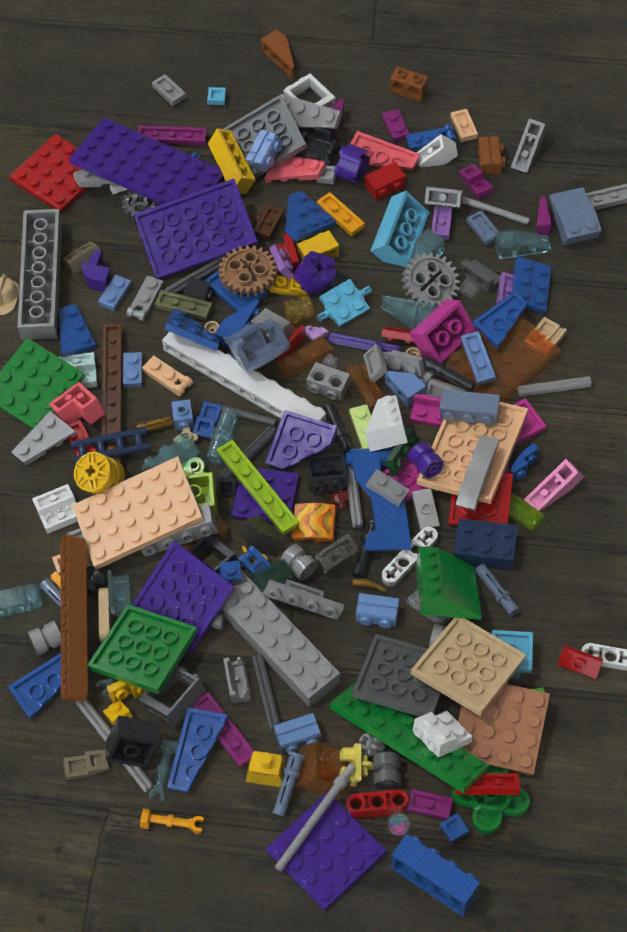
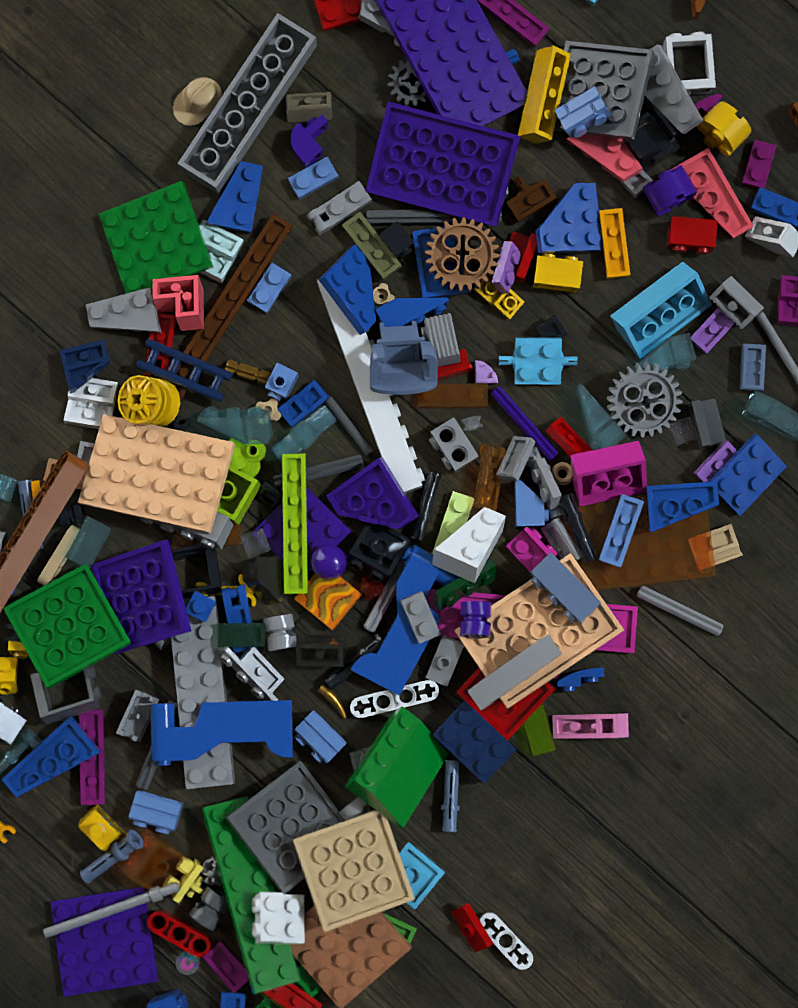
camera: 30 degrees right, 25 degrees up
light nougat plate [142,356,193,396] -> none
clear yellow wheel [283,295,315,324] -> none
dark purple brick [294,251,336,295] -> none
none -> dark blue wing [59,340,110,394]
none -> blue door [151,700,293,766]
none -> clear tile [240,528,271,557]
none -> dark purple hair [311,544,347,579]
none -> yellow brick [696,101,751,157]

